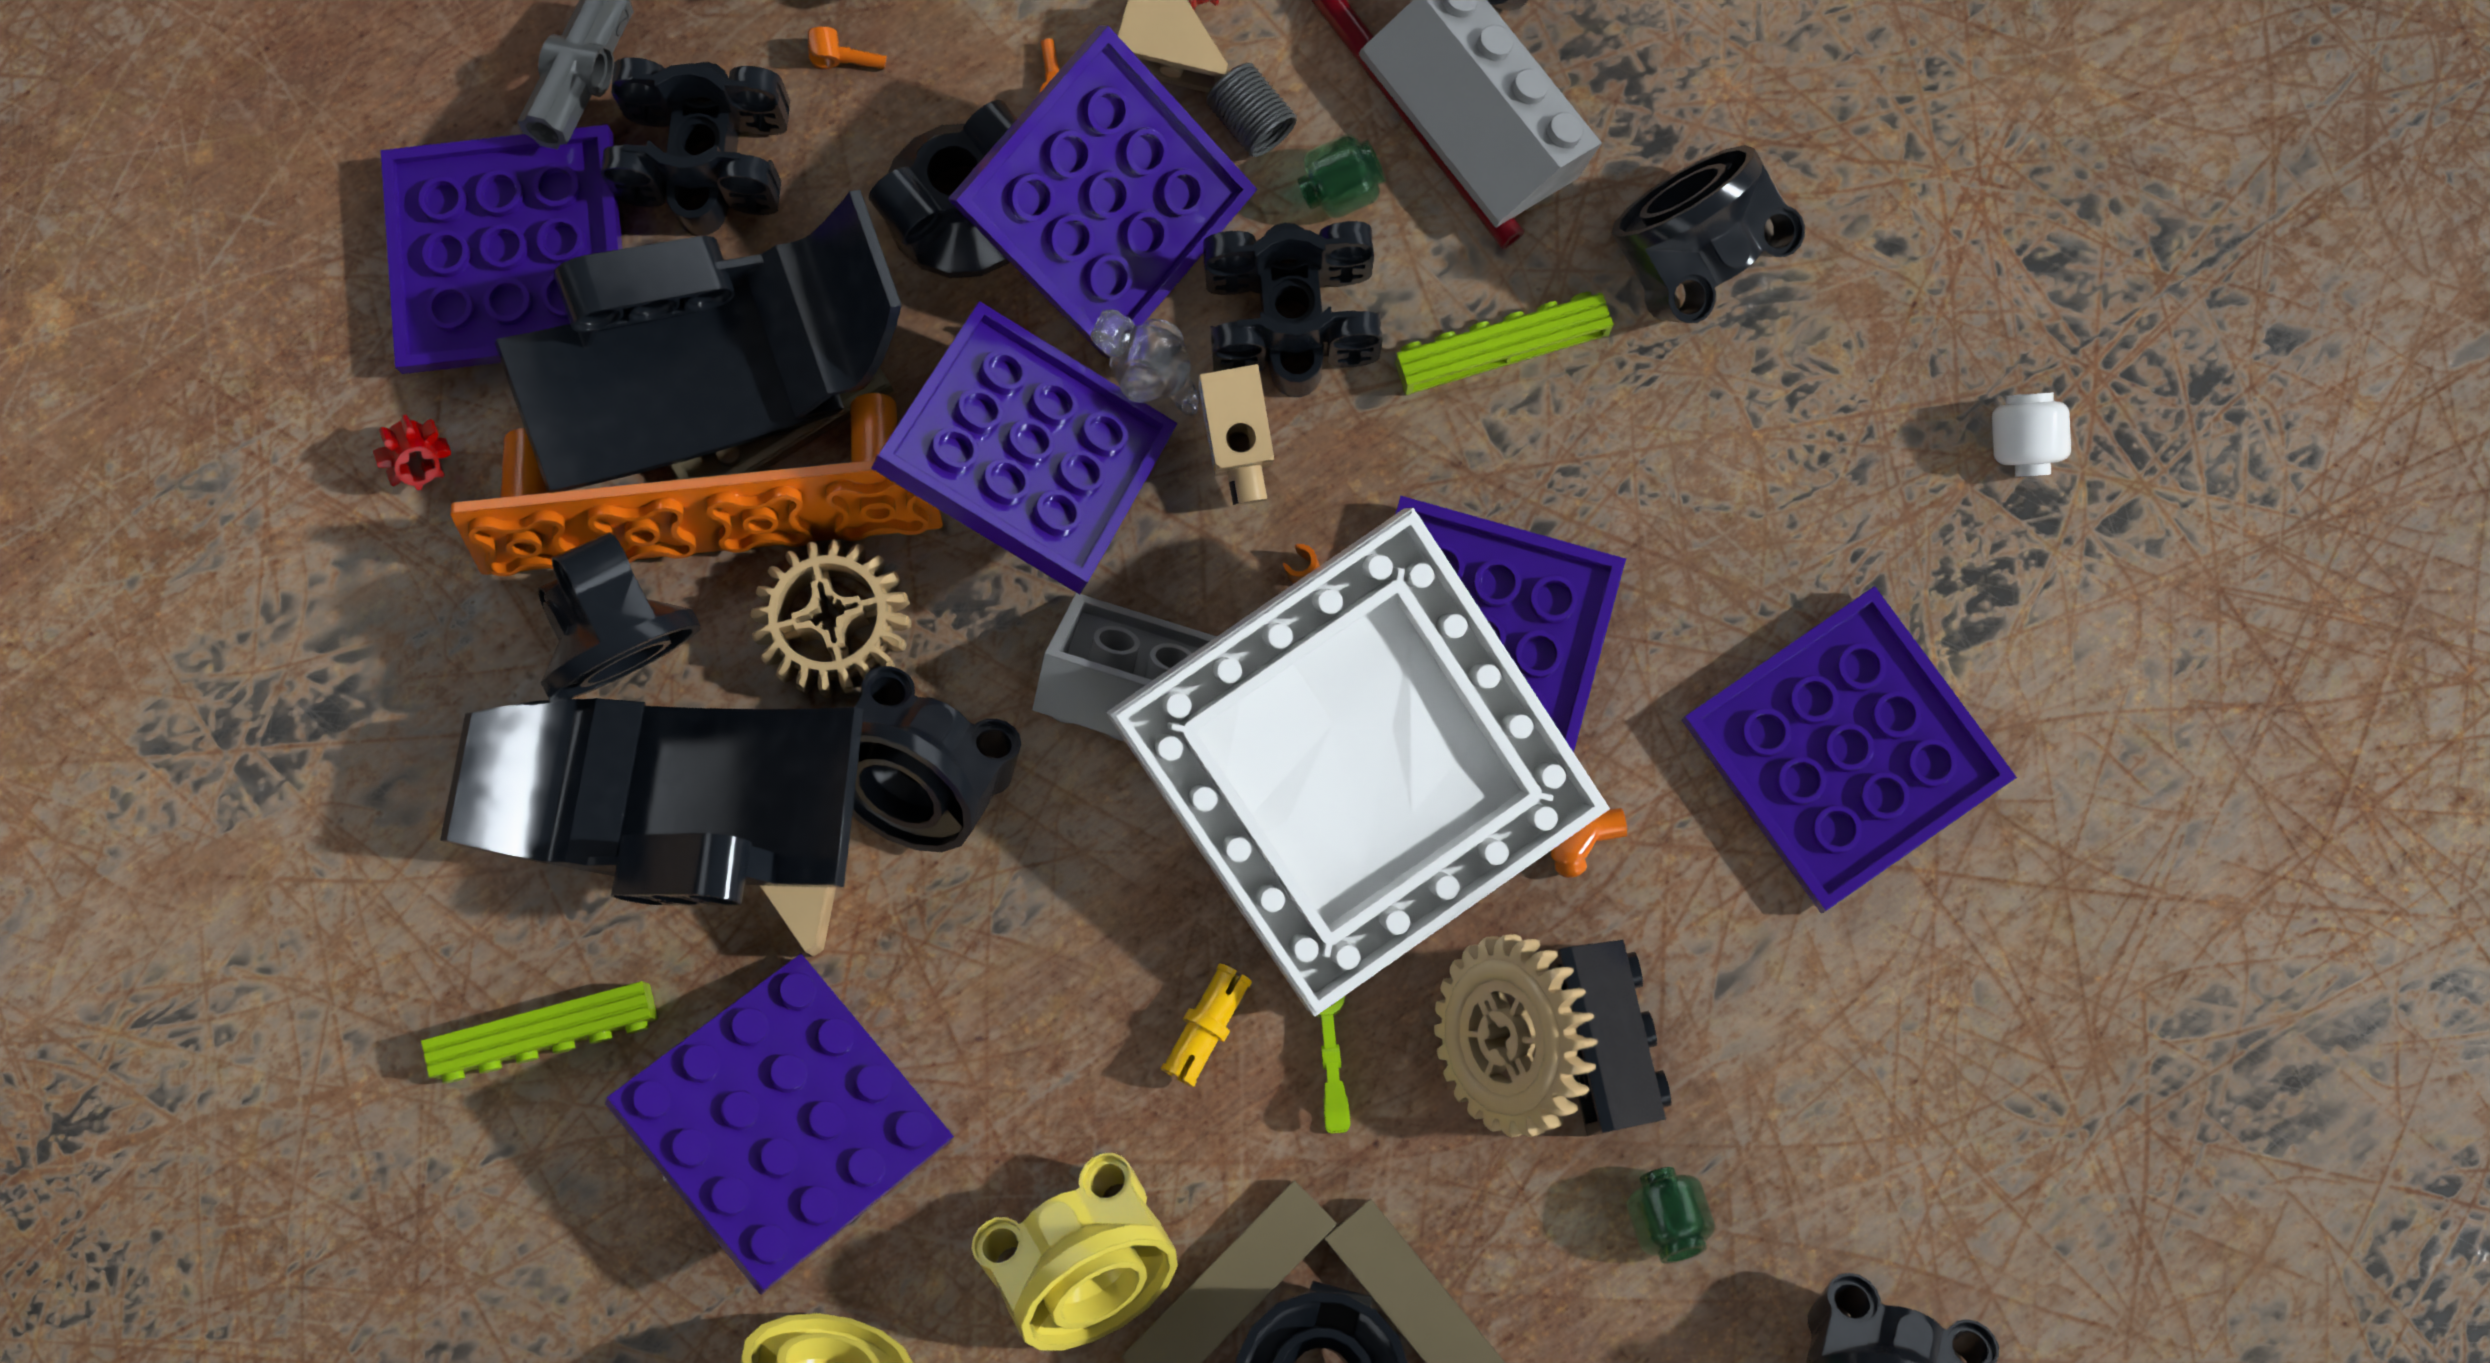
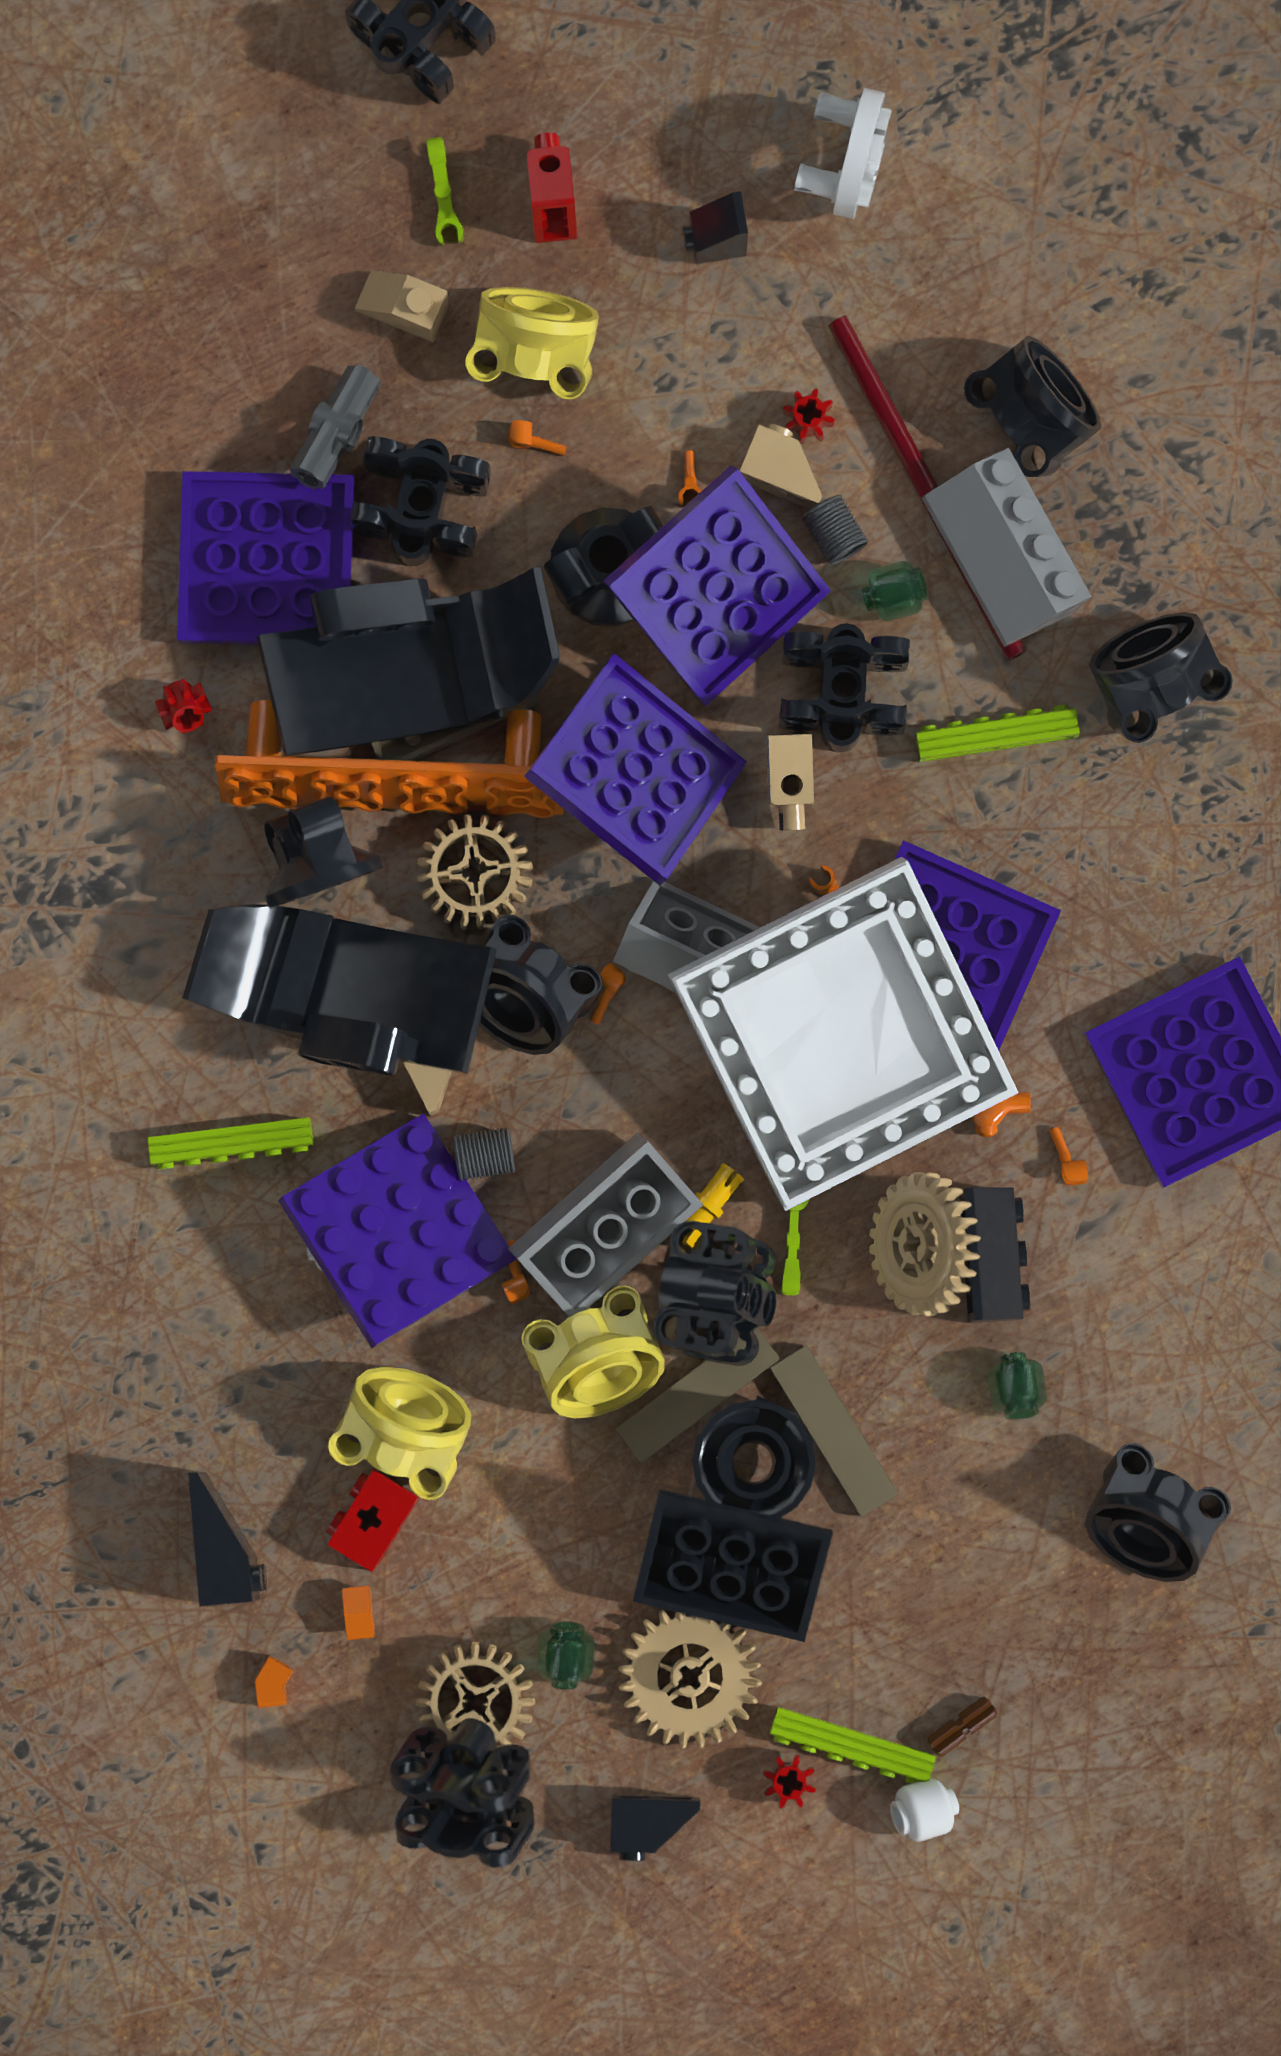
camera: 10 degrees right, 5 degrees up
clear piece [1091,310,1200,415] -> none
none -> dark grey piece [453,1127,515,1181]
none -> orange hand [501,1240,530,1305]
none -> light grey slope [508,1133,703,1317]
none -> orange hand [590,963,626,1025]
none -> black piece [653,1221,777,1366]
none -> orange hand [1049,1127,1088,1185]

